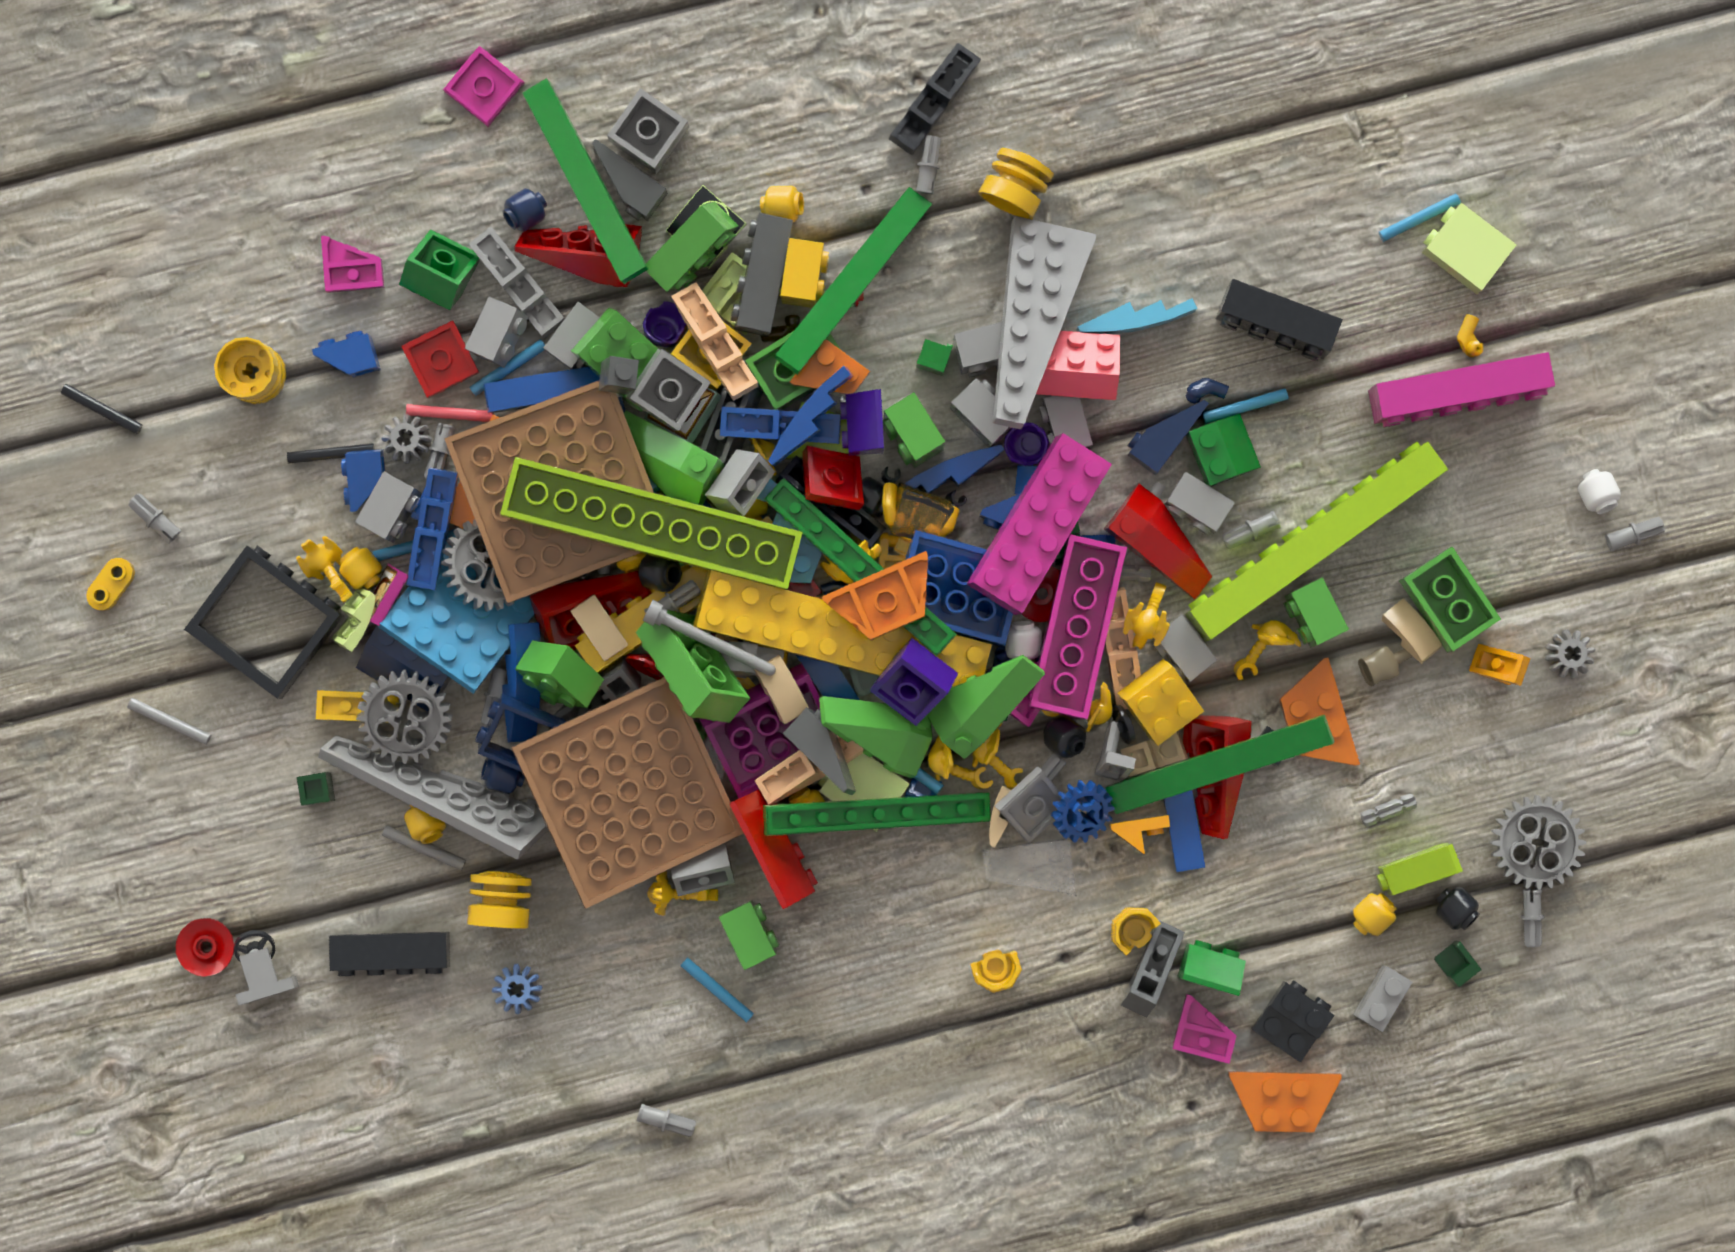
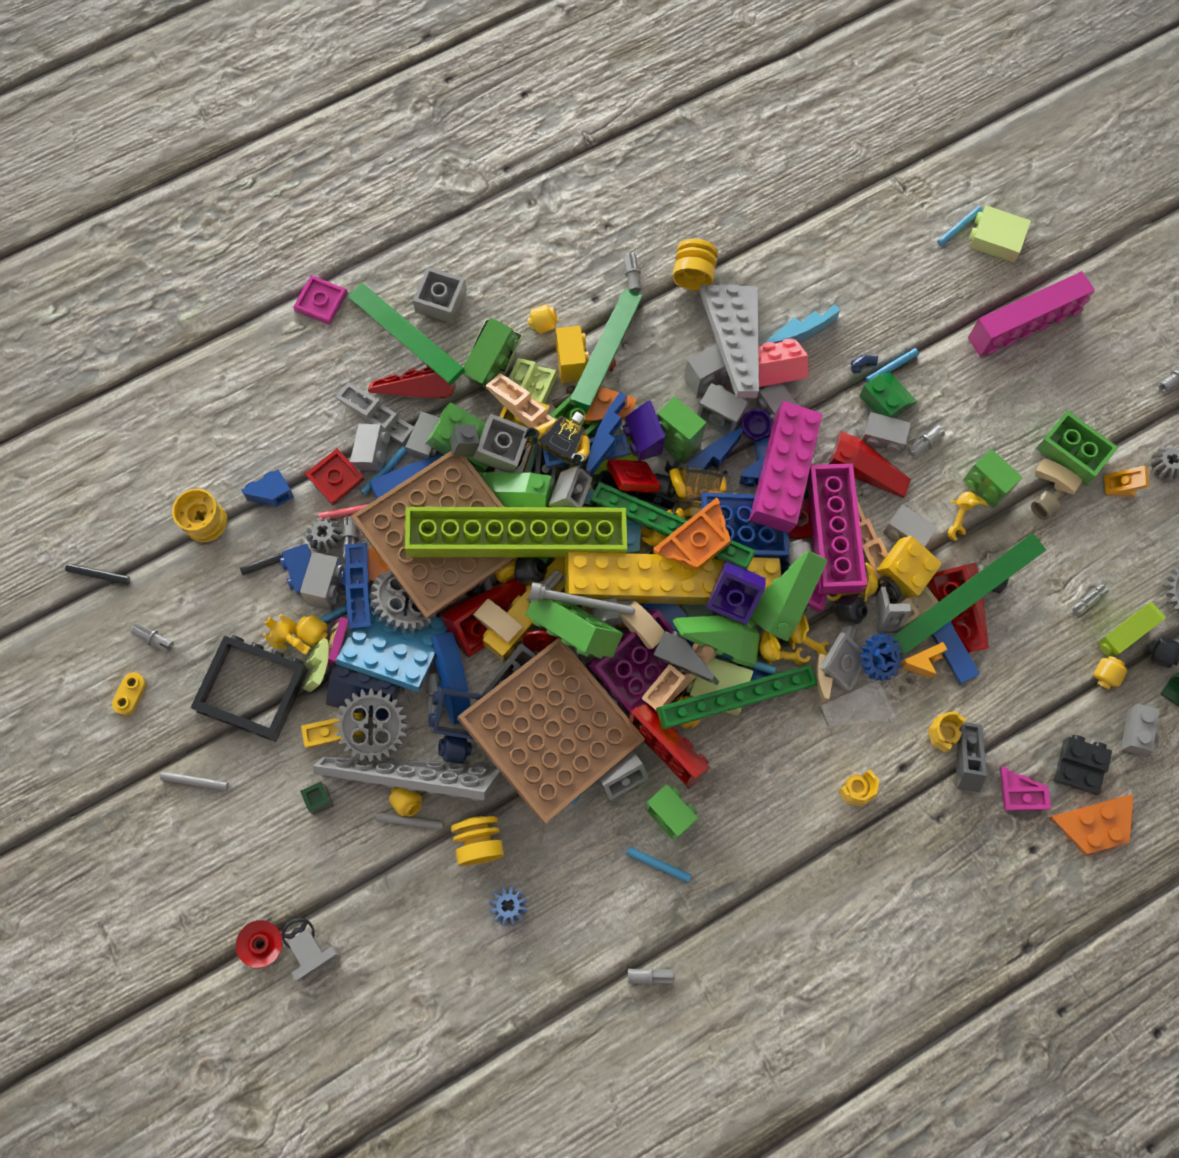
camera: 20 degrees left, 15 degrees down
dark pink wing [321,236,384,293] -> none
black brick [329,932,450,976] -> none
green slope [399,229,480,310] -> none
dark blue head [502,188,547,232] -> none
bright green brick [515,640,604,708] -> none
dark grey slope [592,139,668,221] -> none
dark purple hair [642,301,687,348] -> none
yellow piece [647,871,719,916] -> none
dark grey brick [730,212,793,337] -> none
black slope [889,43,981,155] -> none
green panel [916,339,953,376] -> none
yellow piece [1123,582,1170,650] -> none
dark blue slope [1127,400,1209,475] -> none
slope [1177,940,1246,996] -> none
lime brick [1185,441,1449,642] -> none
black brick [1215,279,1343,361] -> none
orange wing [1279,657,1360,766] -> none
yellow arm [1457,314,1484,357] -> none
white head [1578,469,1621,514] -> none
none -> torso [524,412,590,469]

